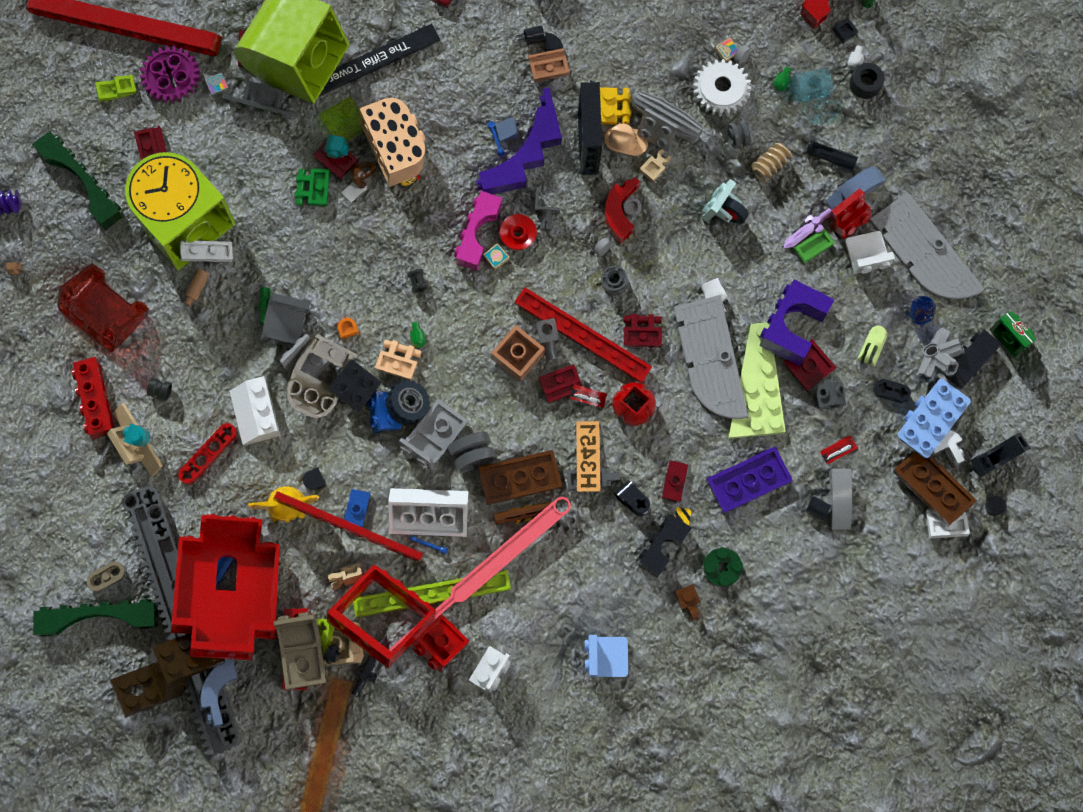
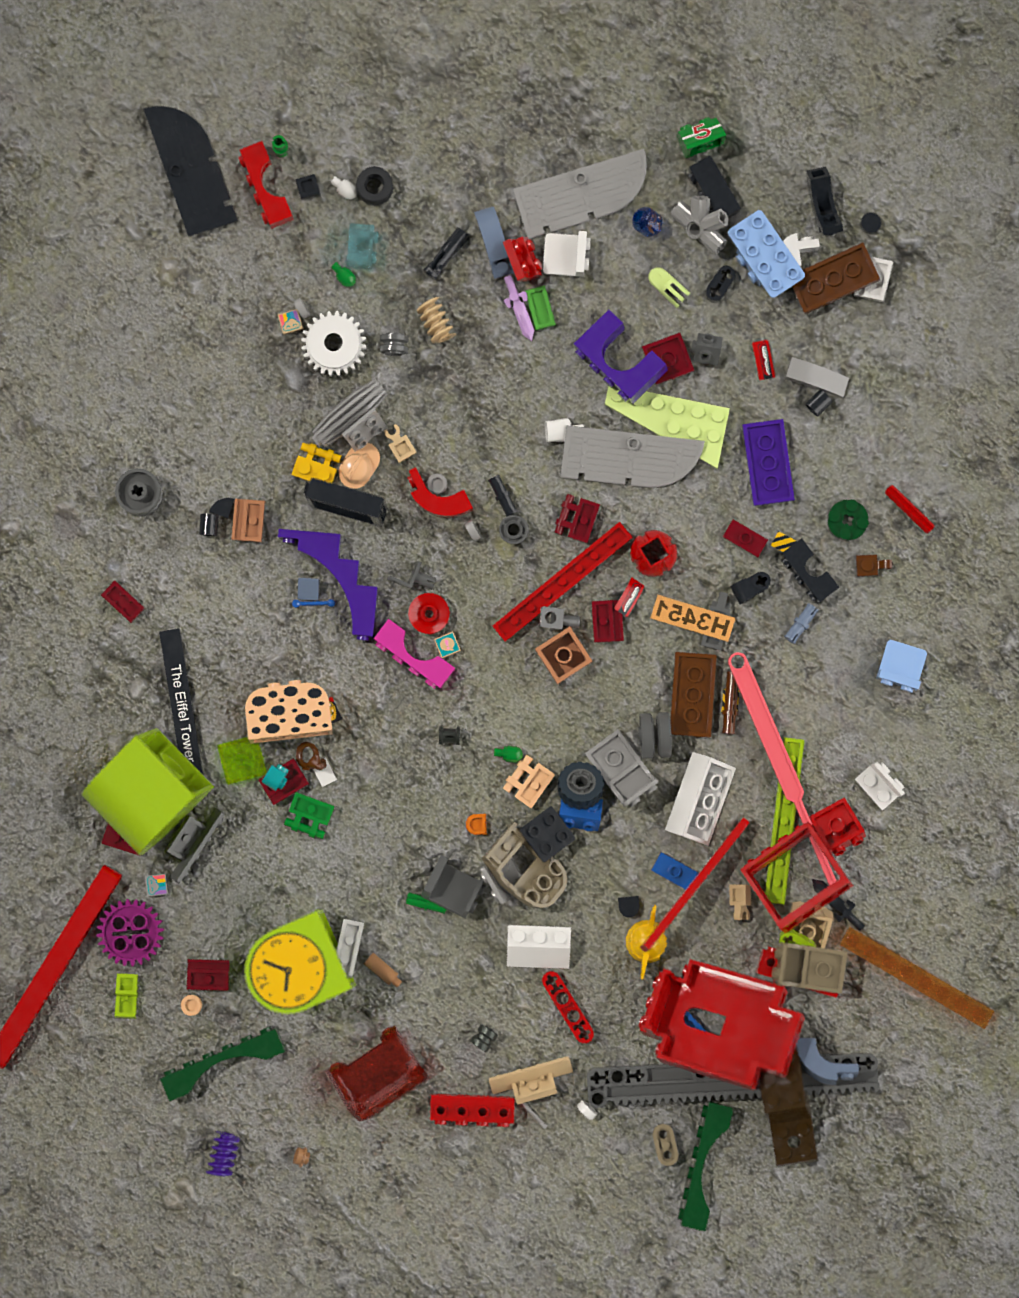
camera: 65 degrees left, 10 degrees up
teal plate [123,423,151,447] -> none
black plate [323,645,341,665] -> none
blue hinge [409,535,448,555] -> none
light aqua plate [701,179,749,224] -> none
none -> light nougat tile [181,994,202,1016]
none -> black pin [488,474,518,517]
none -> white tile [577,1100,597,1120]
none -> sand blue pin [784,603,819,644]
none -> red axle [885,485,935,534]

